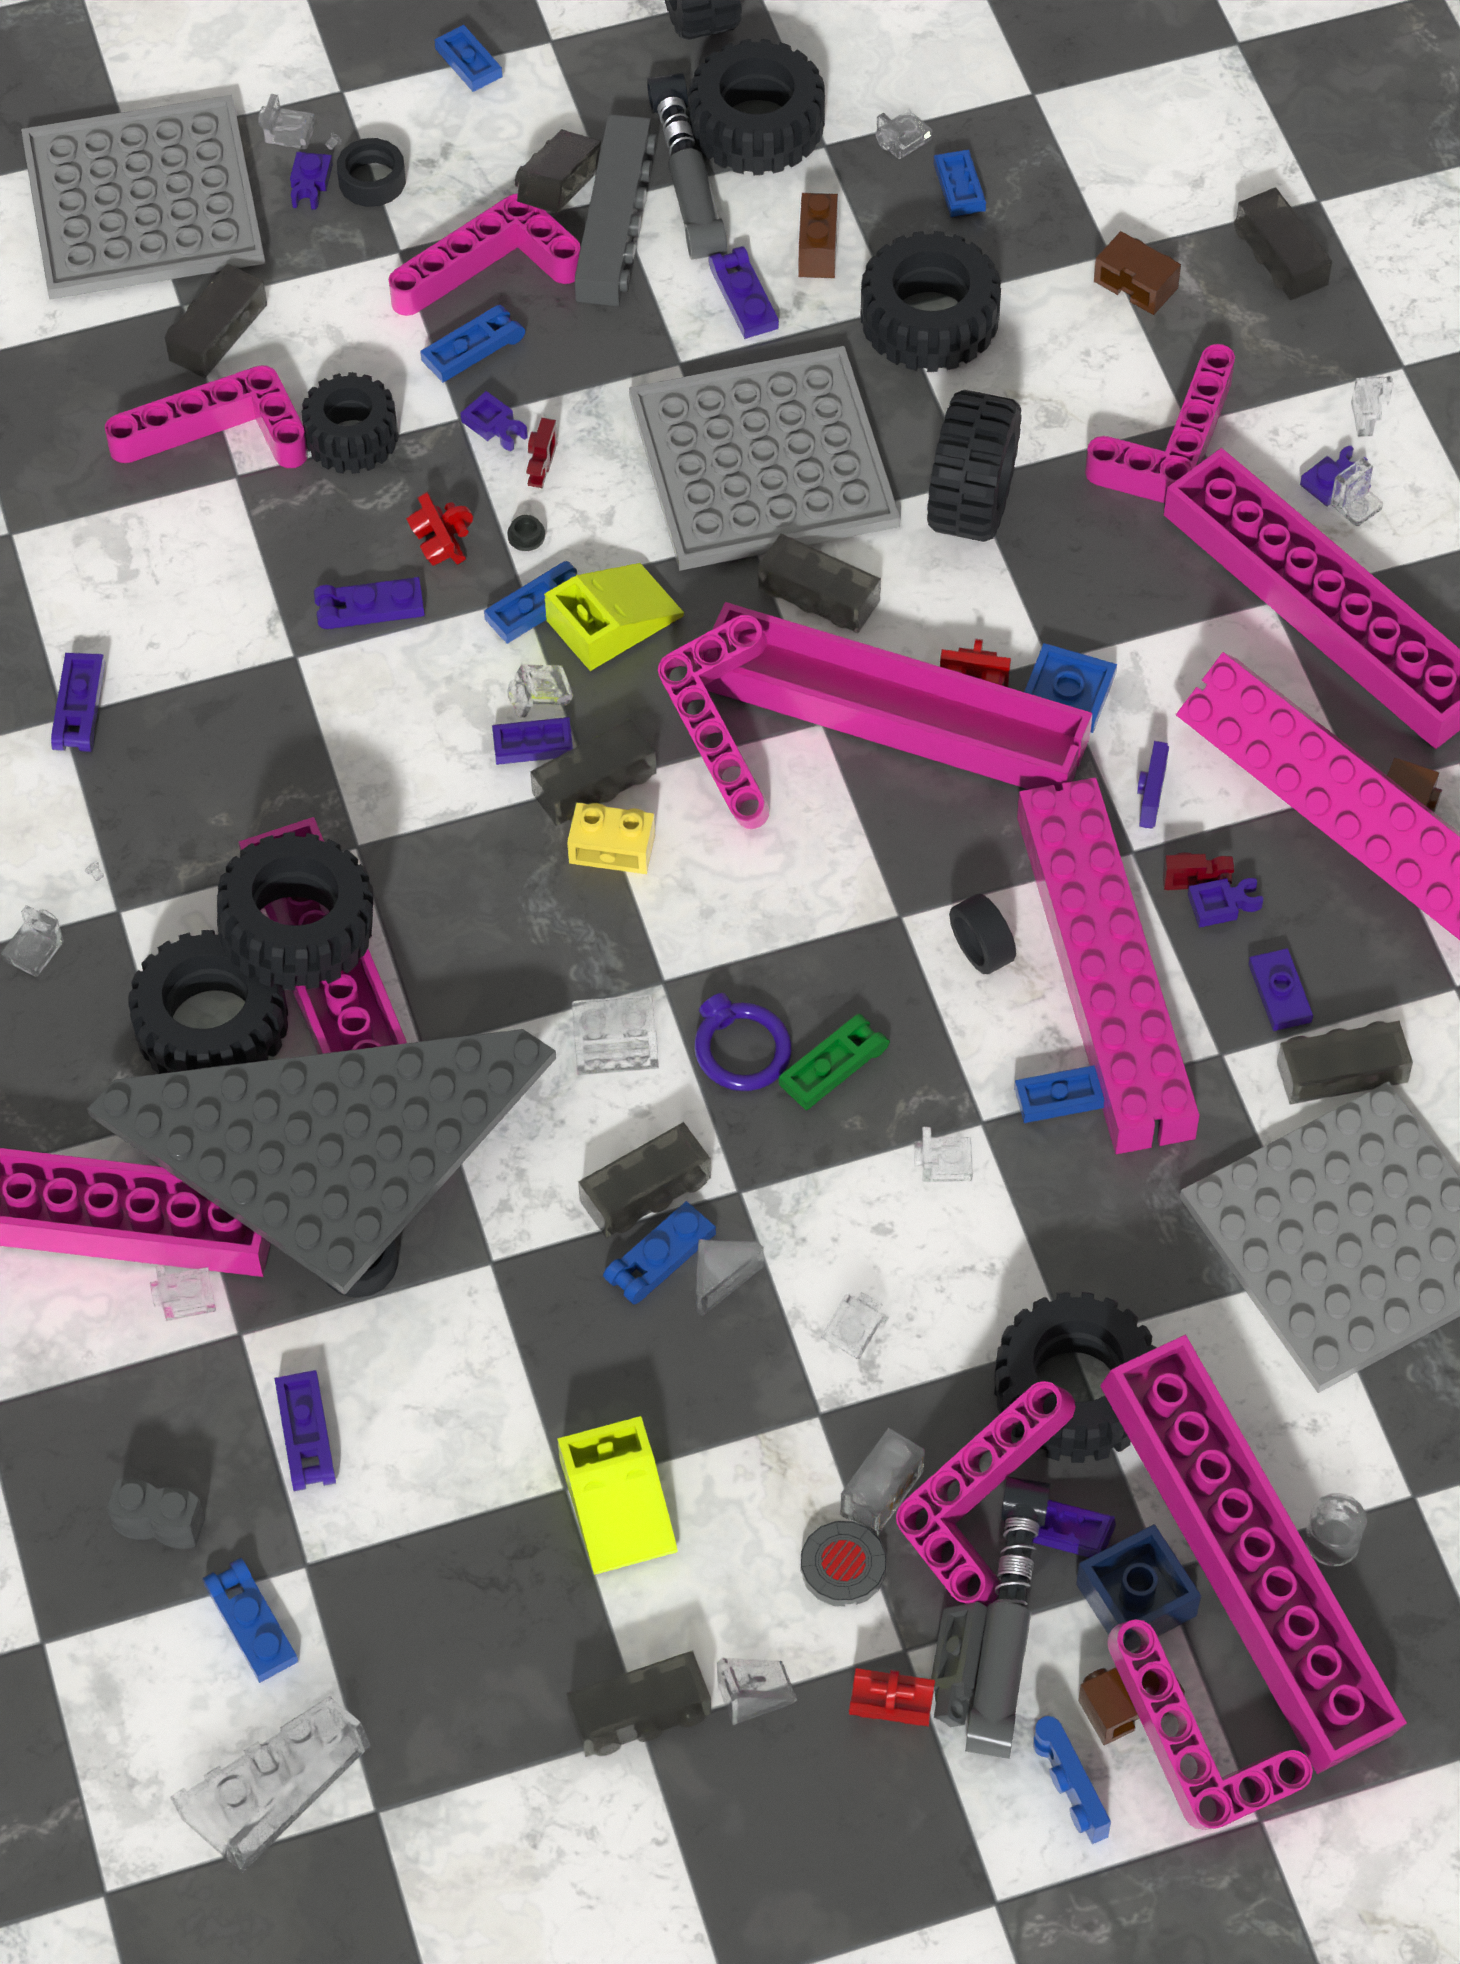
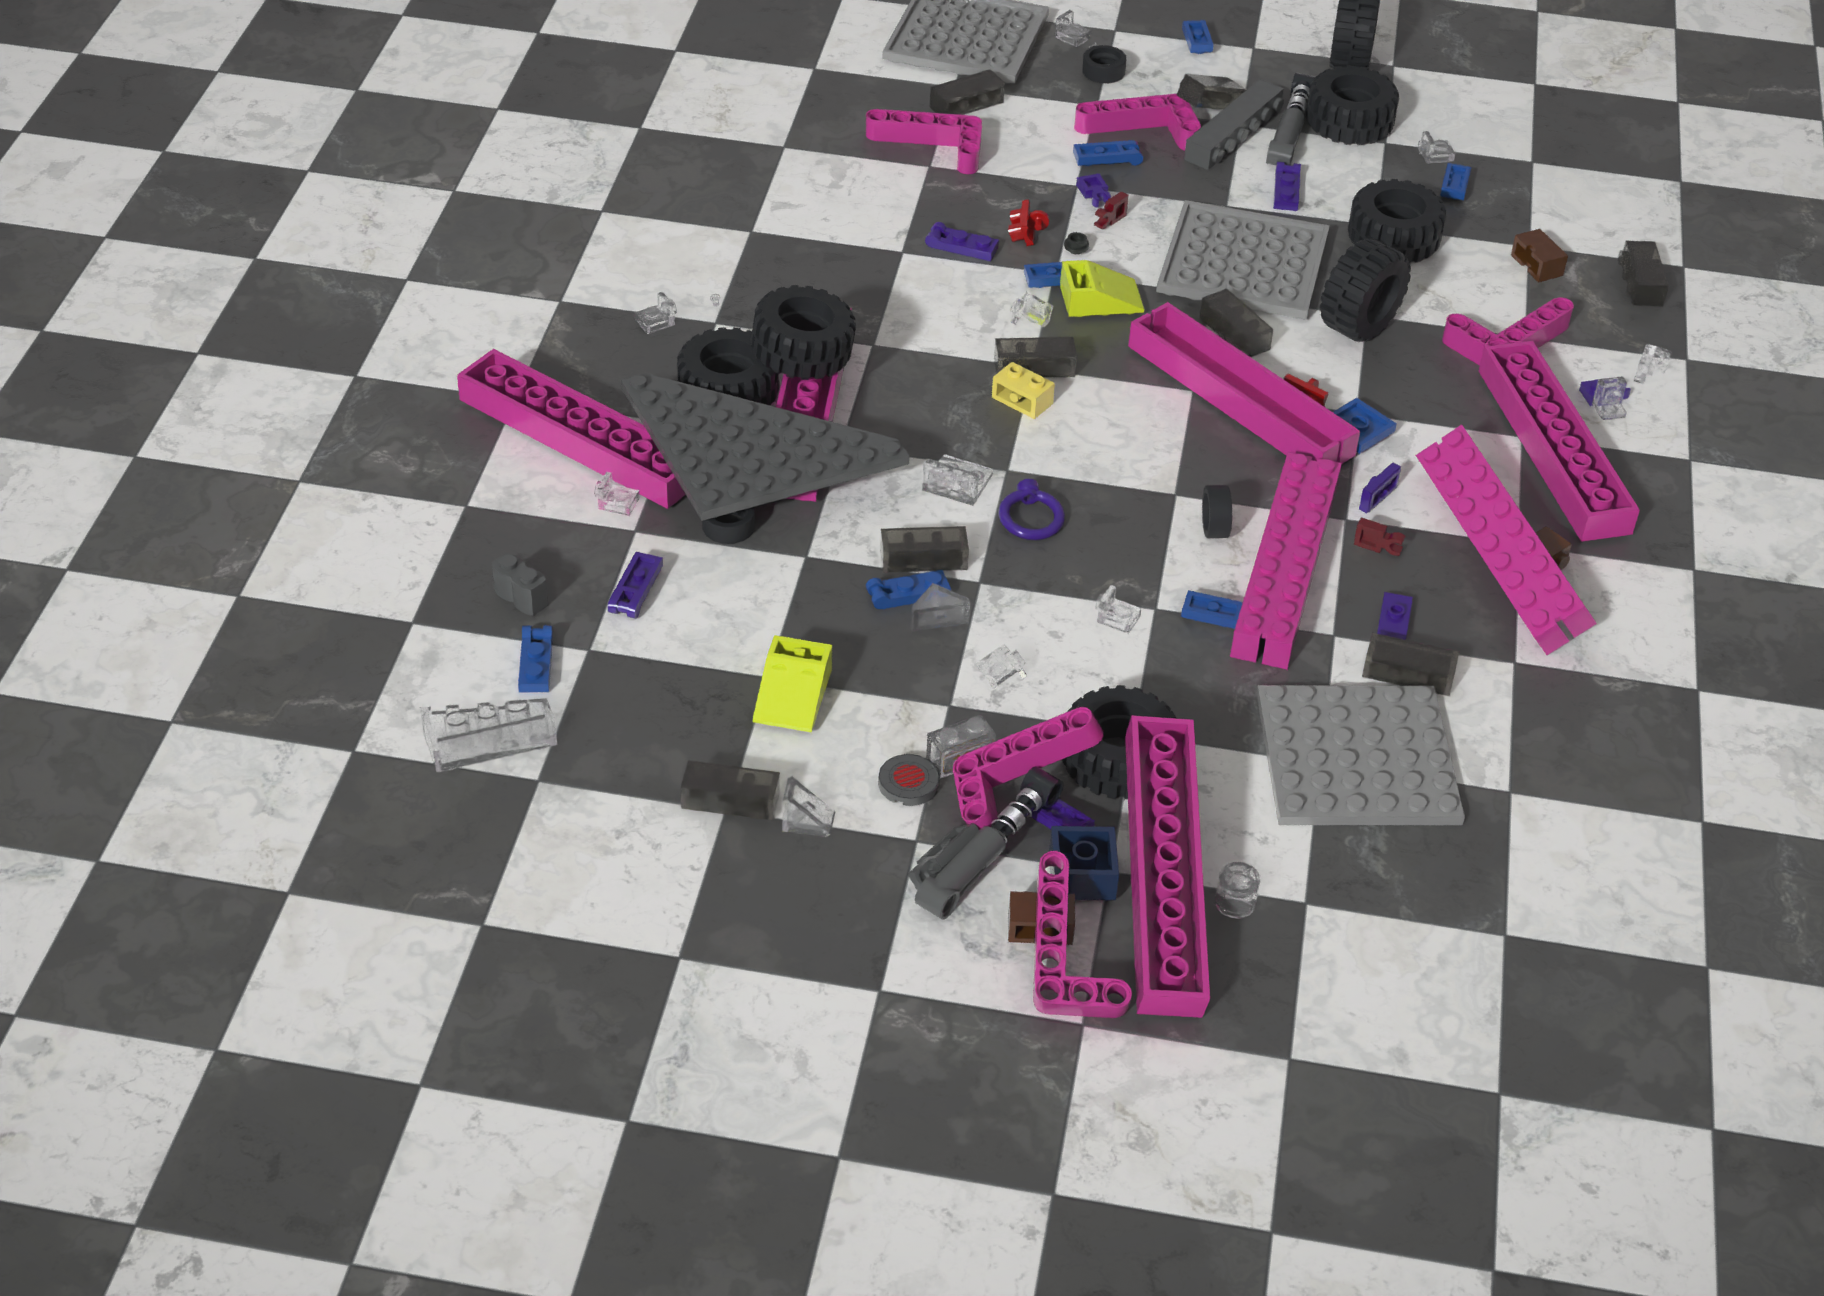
camera: 25 degrees right, 15 degrees down
dark purple plate [51,653,105,752] -> none
dark purple plate [290,152,333,210] -> none
black tyre [301,372,398,474] -> none
dark purple plate [492,717,574,765] -> none
dark pink beam [658,615,770,829] -> none
green plate [779,1014,890,1111] -> none
reddish brown brick [798,193,838,278] -> none
red hips [849,1668,935,1726] -> none
blue plate [1033,1716,1111,1844] -> none
dark purple plate [1188,878,1264,928] -> none

